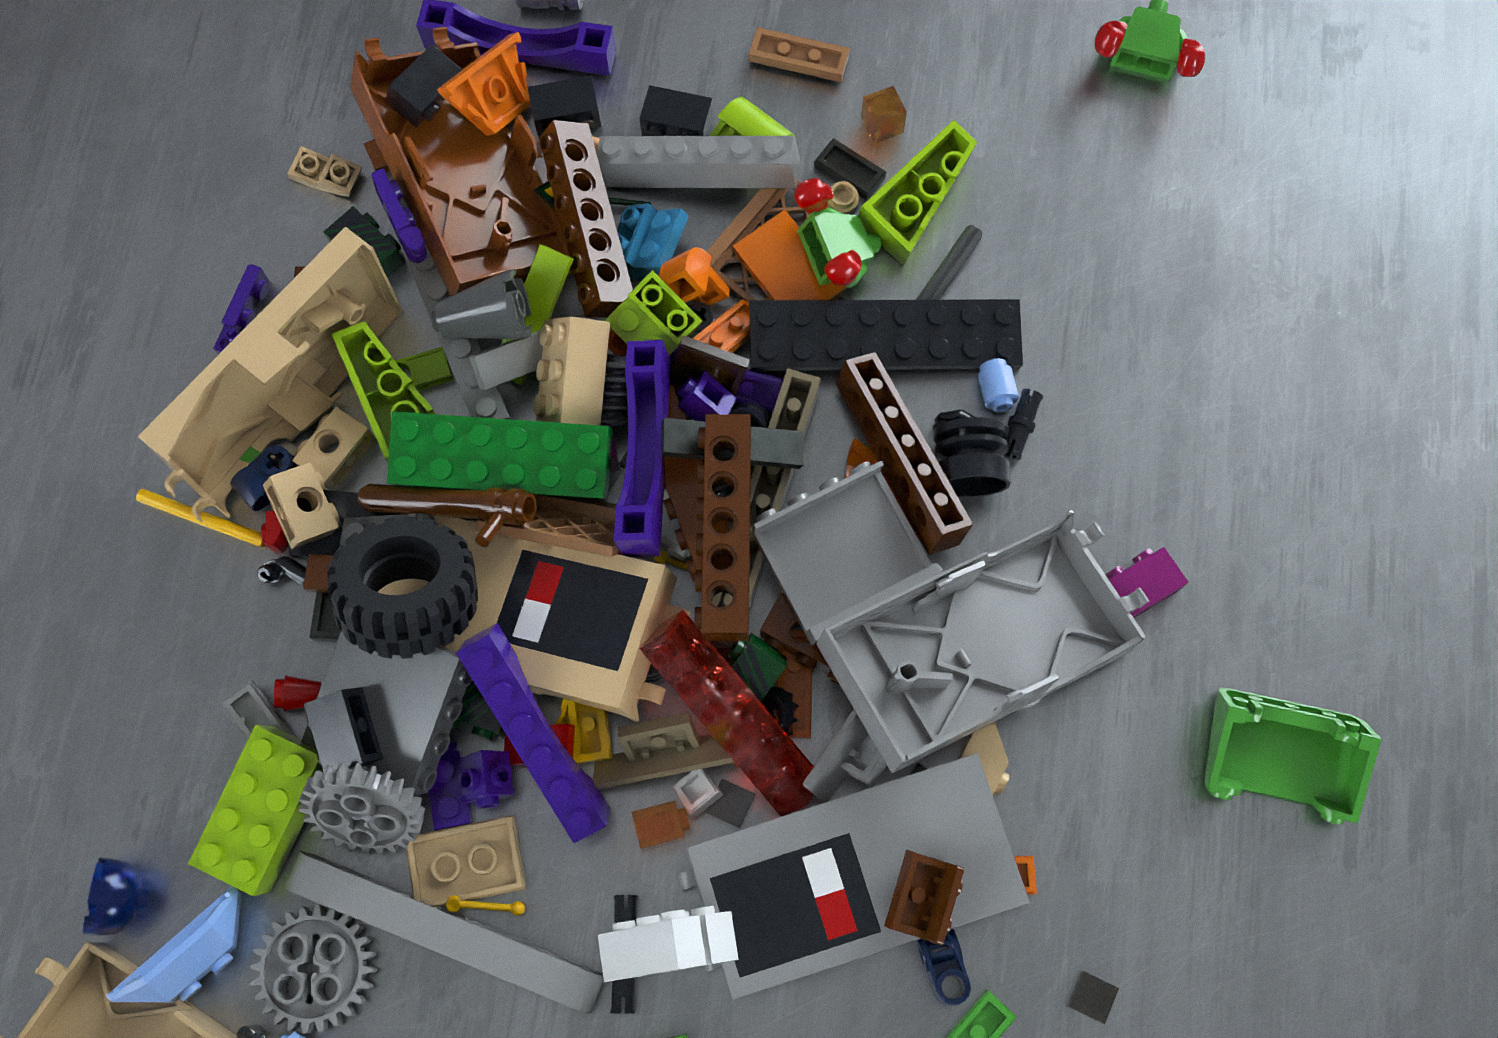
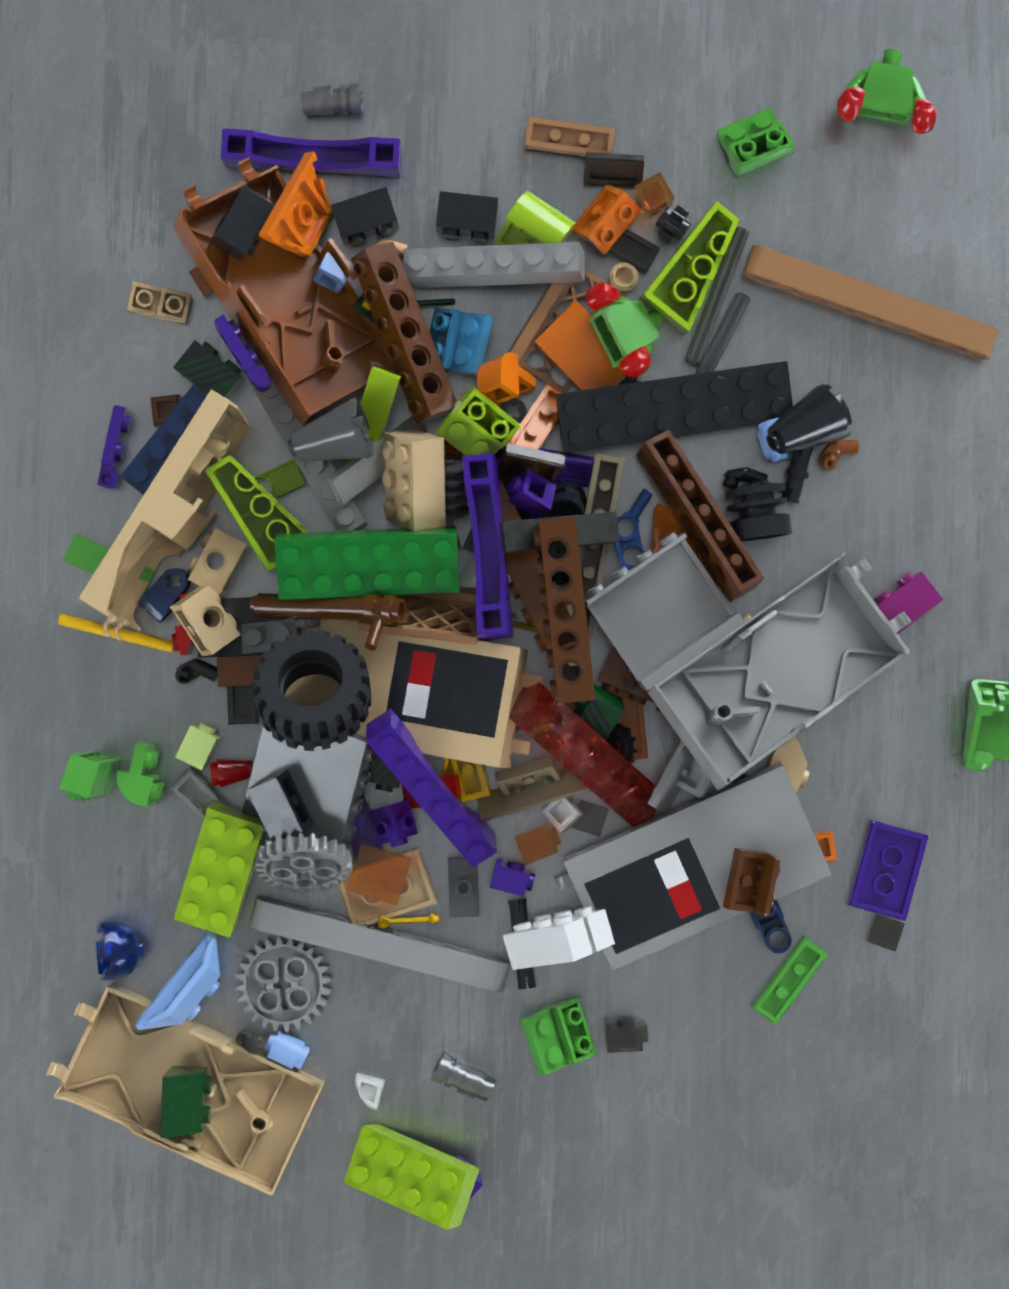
camera: 10 degrees left, 15 degrees up
none -> bright green brick [59,750,123,802]
none -> bright green brick [117,742,165,807]
none -> yellowish green brick [175,722,221,770]
none -> medium blue slope [312,252,347,294]
none -> clear orange piece [347,843,411,905]
none -> dark grey plate [448,857,479,917]
none -> dark purple brick [489,857,535,897]
none -> orange bracket [572,184,641,254]
none -> pearl dark grey tile [584,152,644,186]
none -> blue beam [614,489,653,569]
none -> black gear [655,205,692,243]
none -> dark grey axle [685,226,749,366]
none -> bright green brick [717,107,795,176]
none -> medium nougat beam [743,245,999,360]
none -> black cone [766,384,852,454]
none -> dark orange arm [819,439,859,470]
none -> dark purple tile [847,820,929,921]

